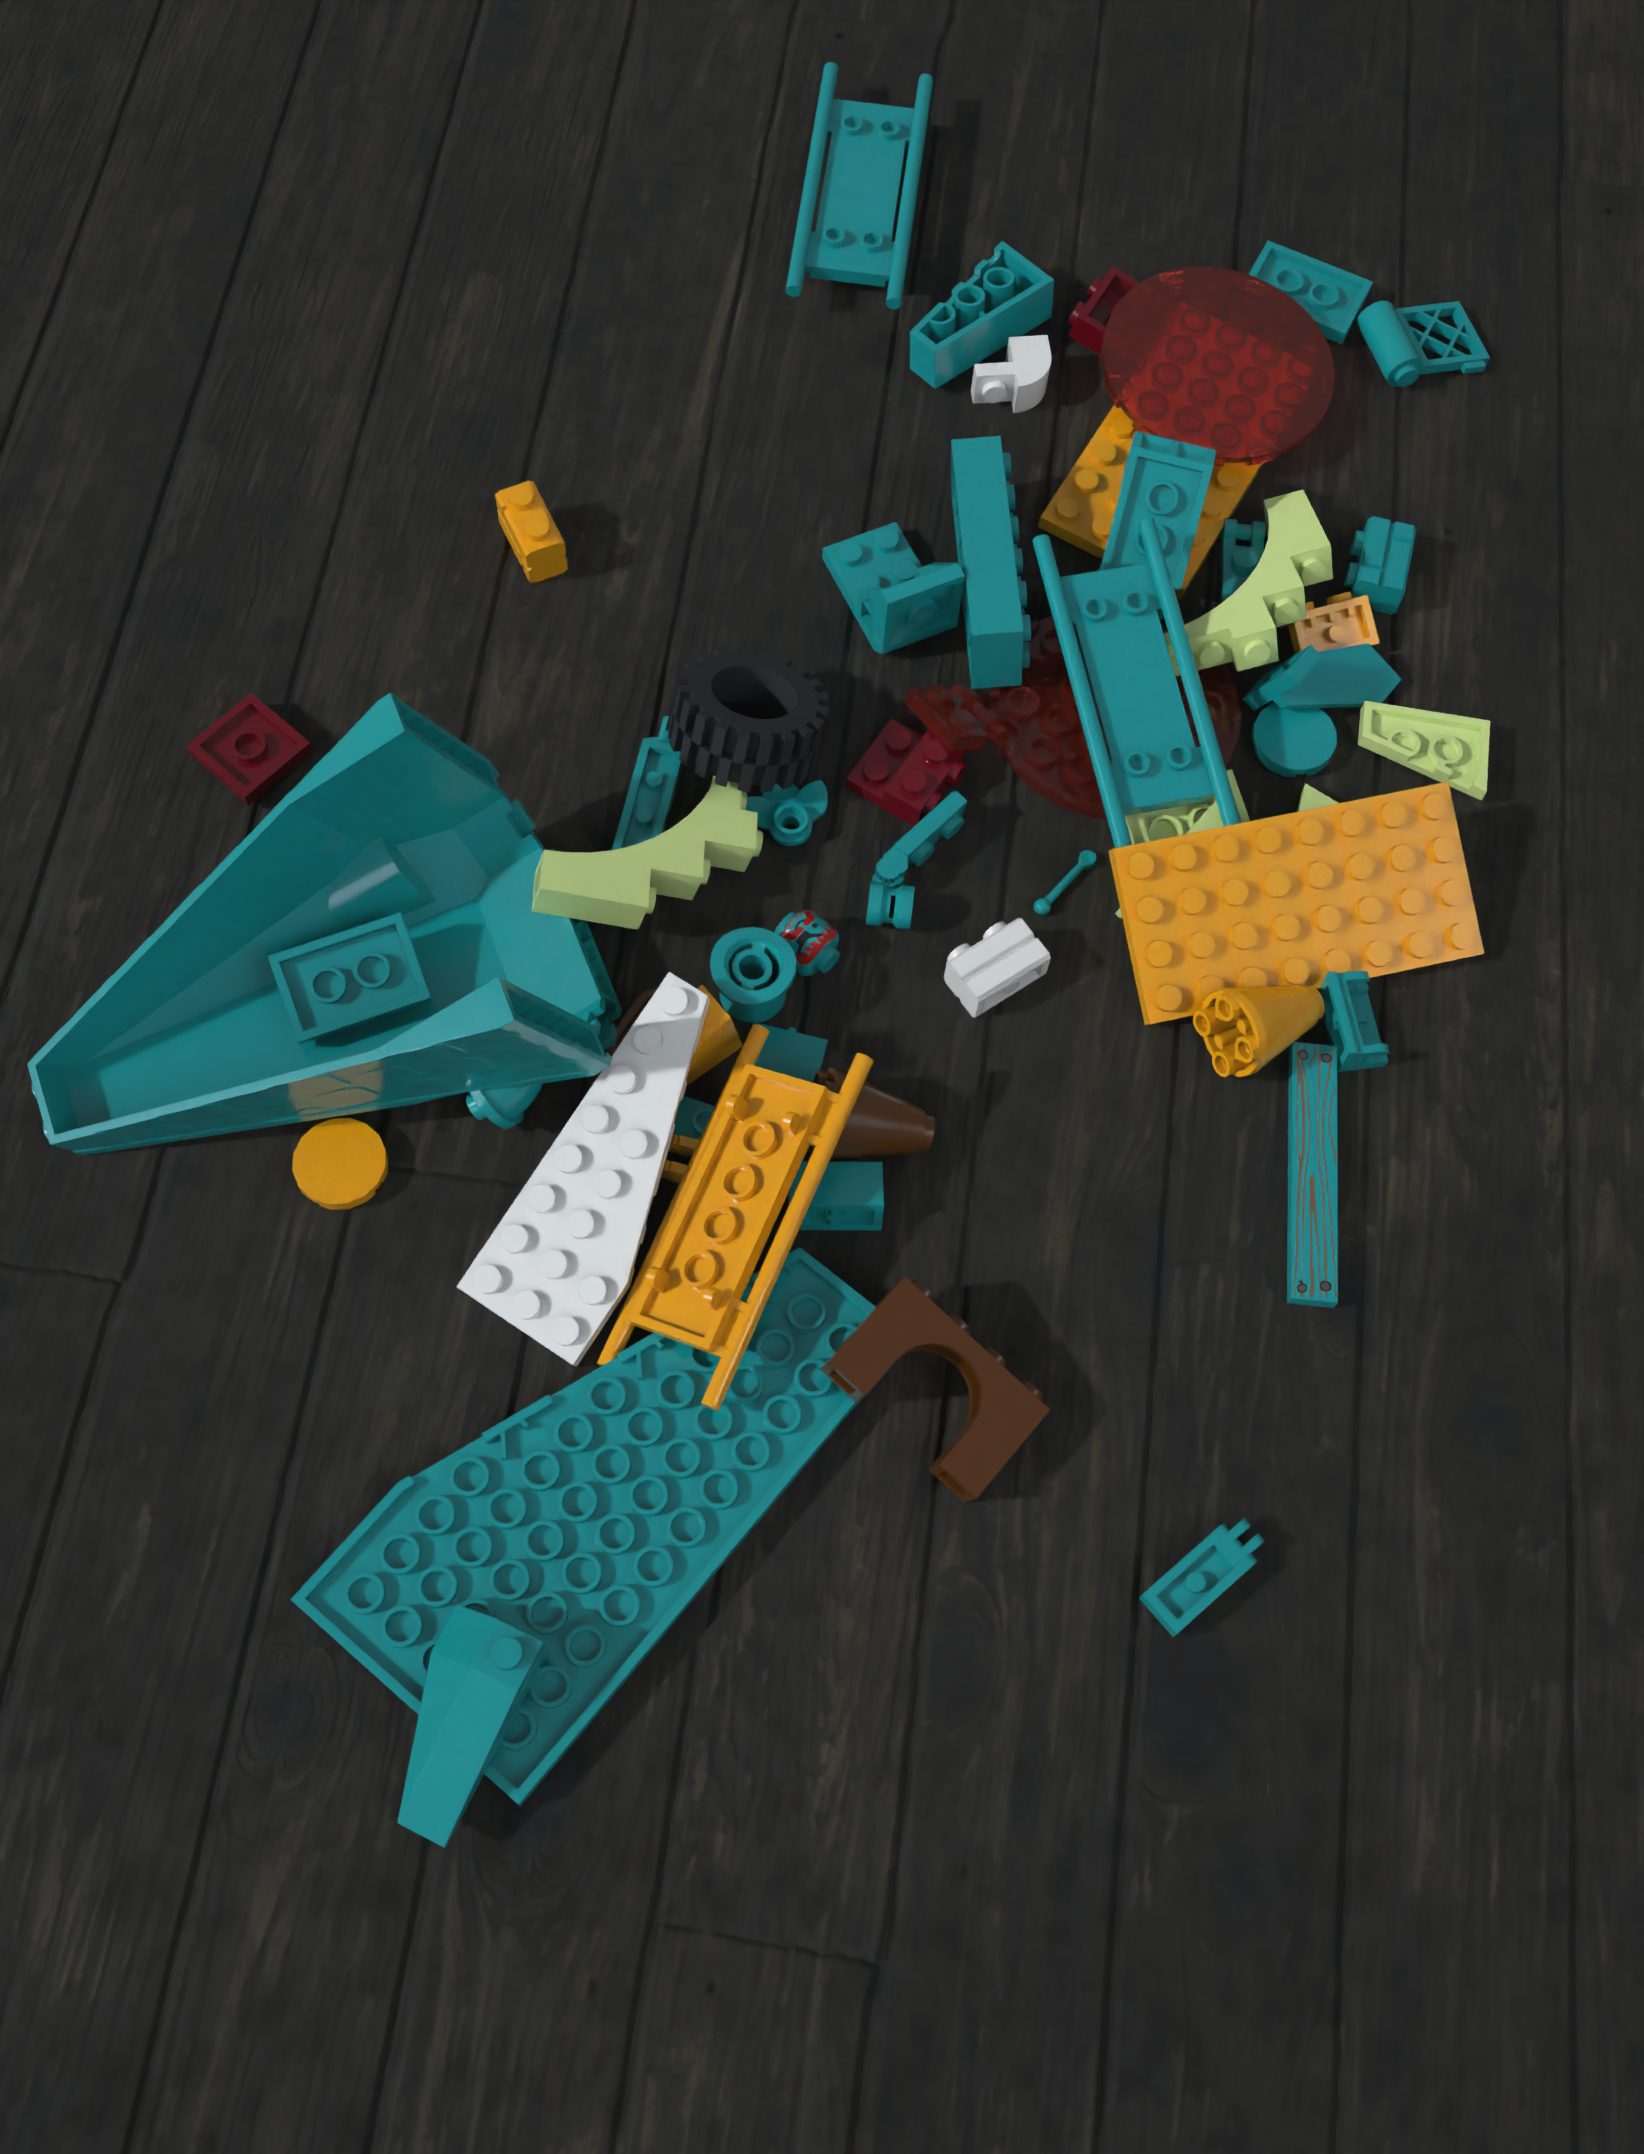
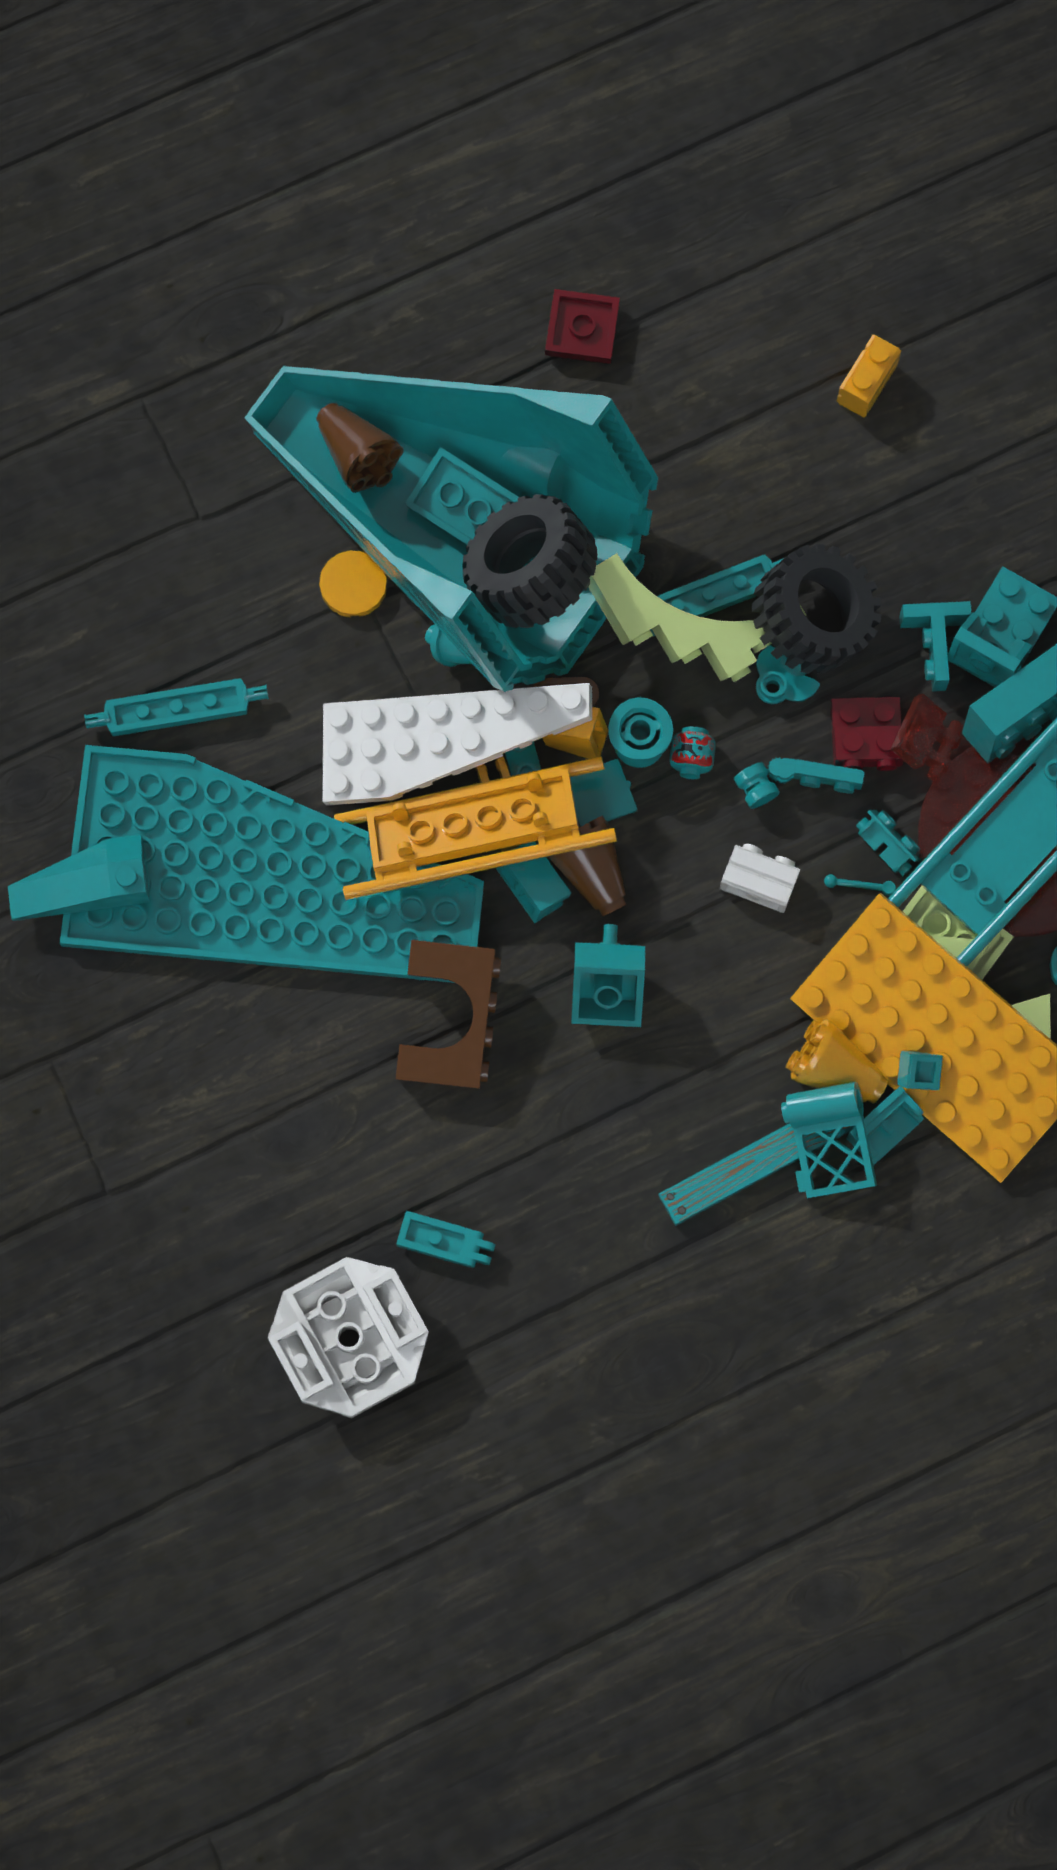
camera: 60 degrees right, 10 degrees up
none -> teal plate [84,678,269,736]
none -> white piece [268,1257,429,1418]
none -> reddish brown cone [316,403,404,493]
none -> black tyre [462,494,598,628]
none -> teal piece [571,924,645,1027]
none -> teal piece [781,1082,877,1198]
none -> teal hinge [856,810,923,876]
none -> teal slope [898,1050,943,1090]
none -> teal bracket [899,601,971,691]

